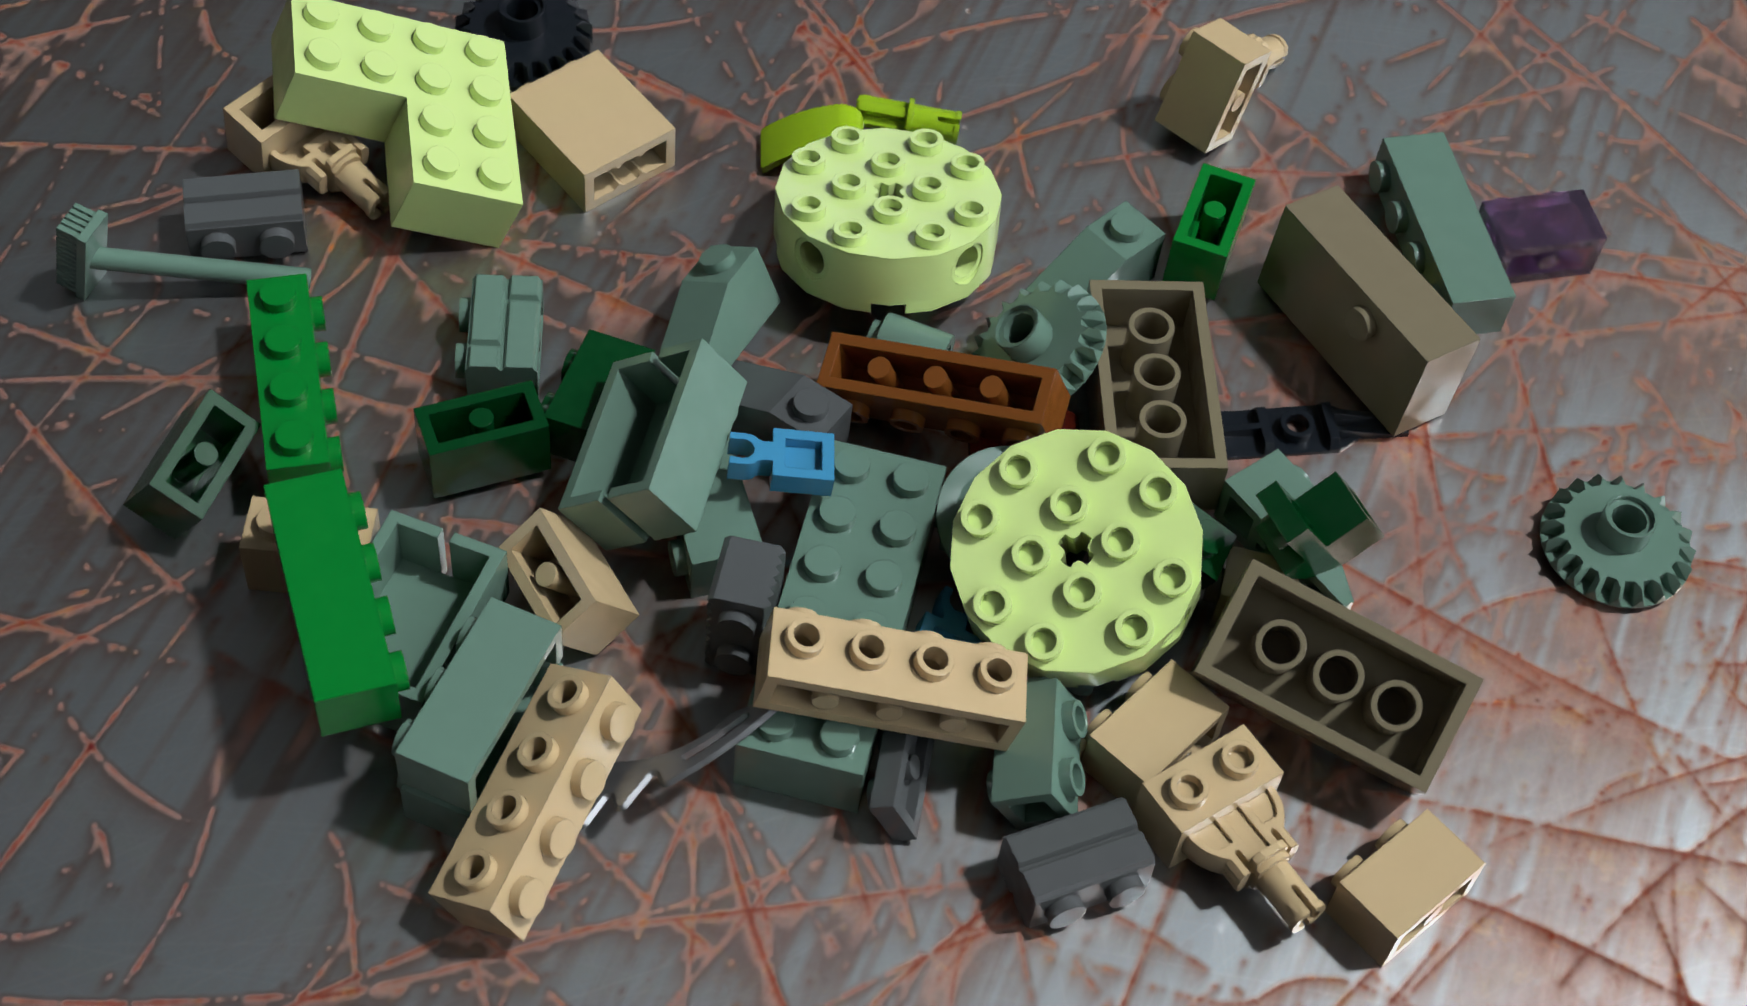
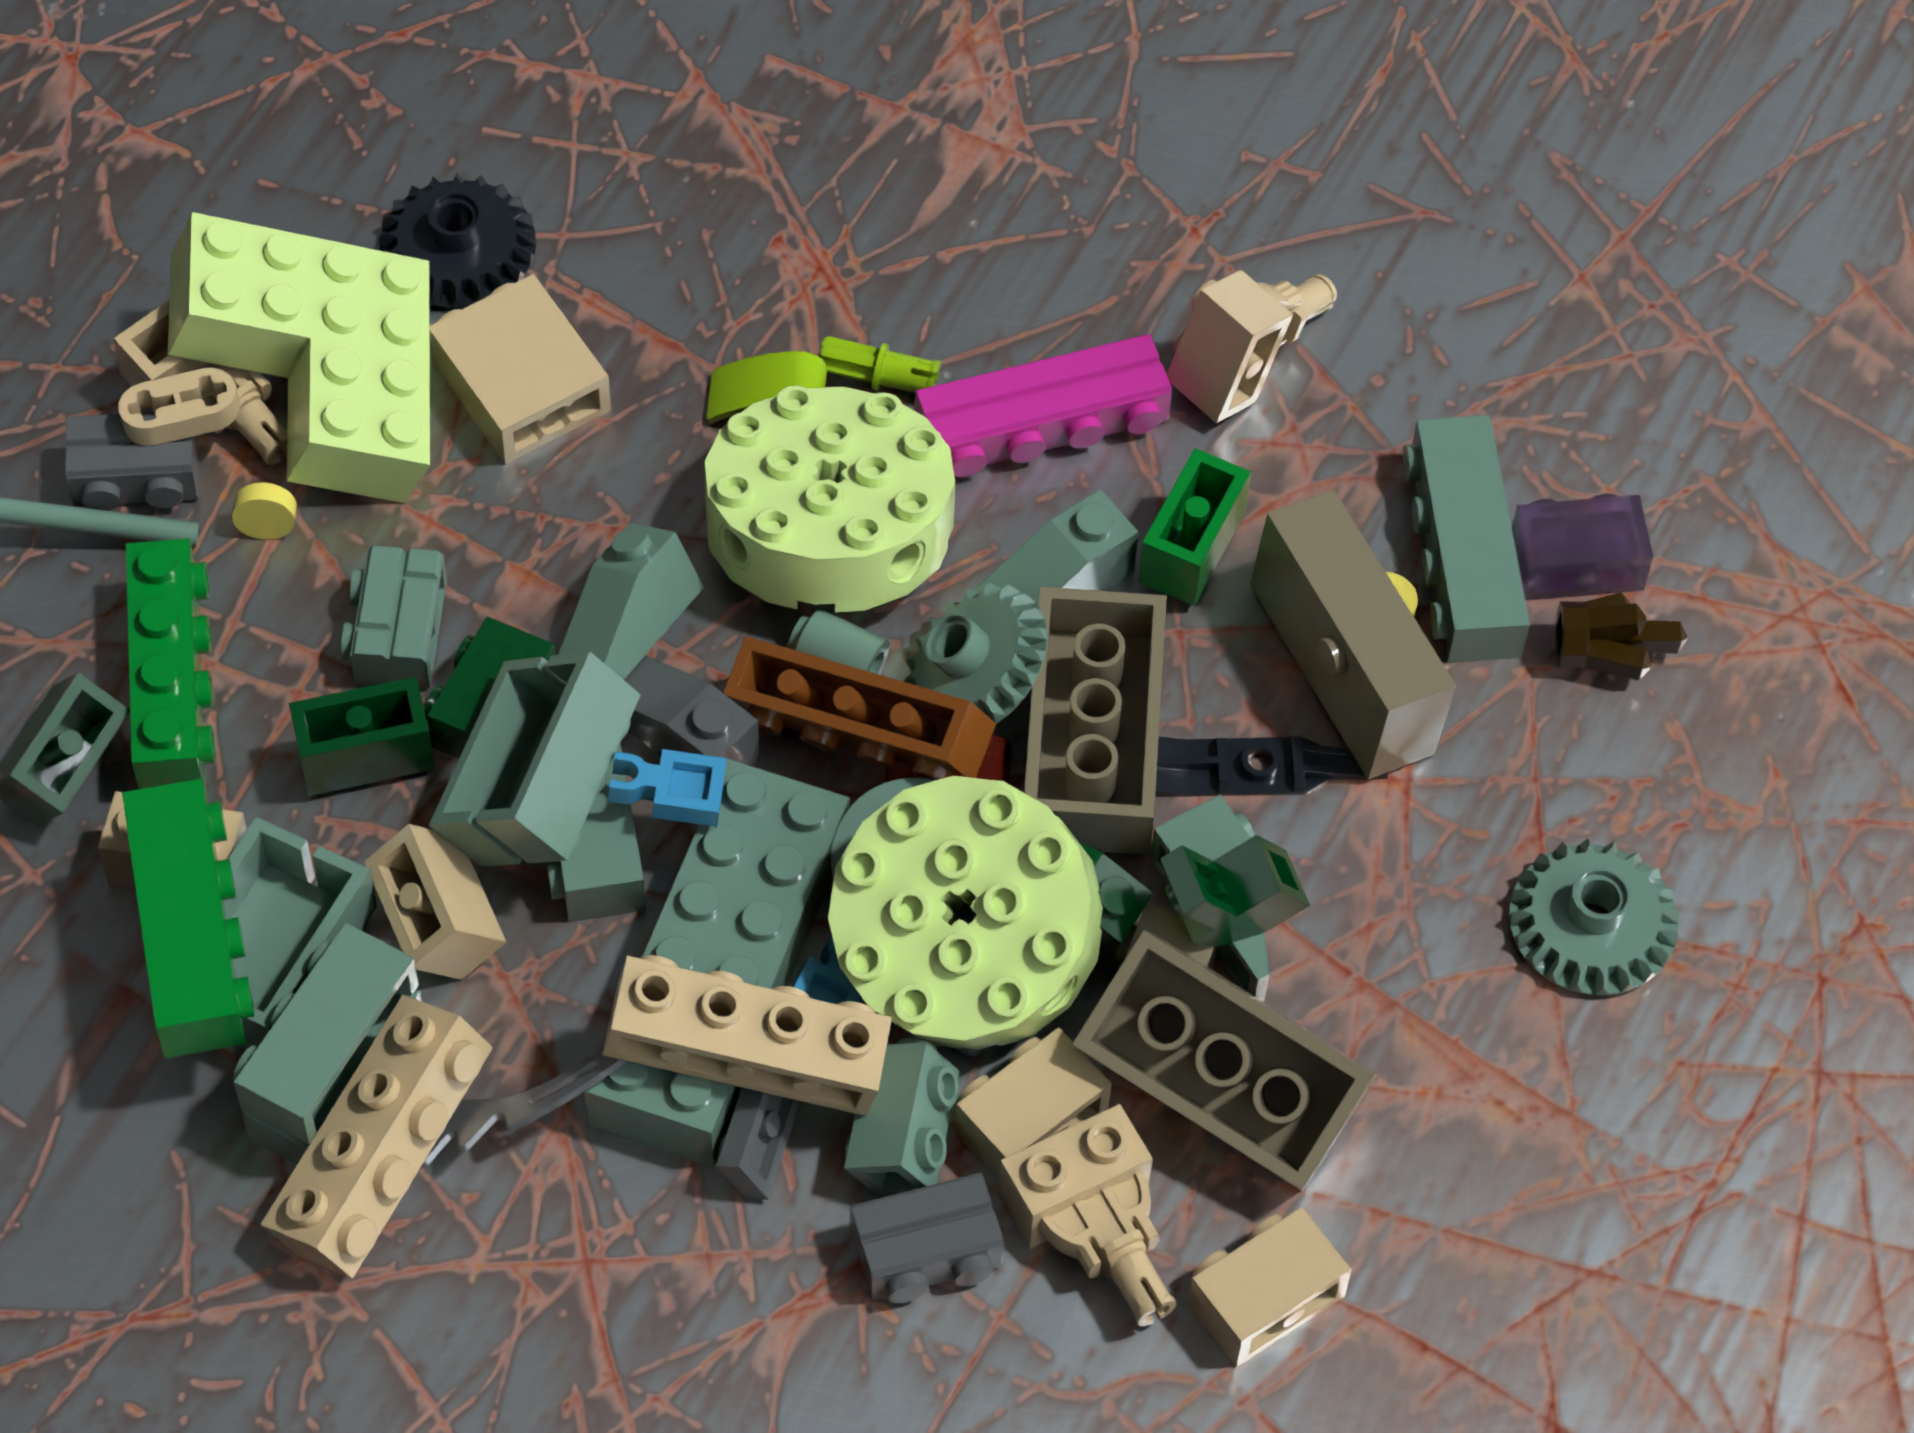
camera: 10 degrees right, 5 degrees up
dark grey brick [704,535,786,675] -> none
none -> tan beam [119,368,239,446]
none -> light yellow tile [232,482,297,540]
none -> dark pink brick [914,334,1172,477]
none -> dark brown rock [1555,592,1687,681]

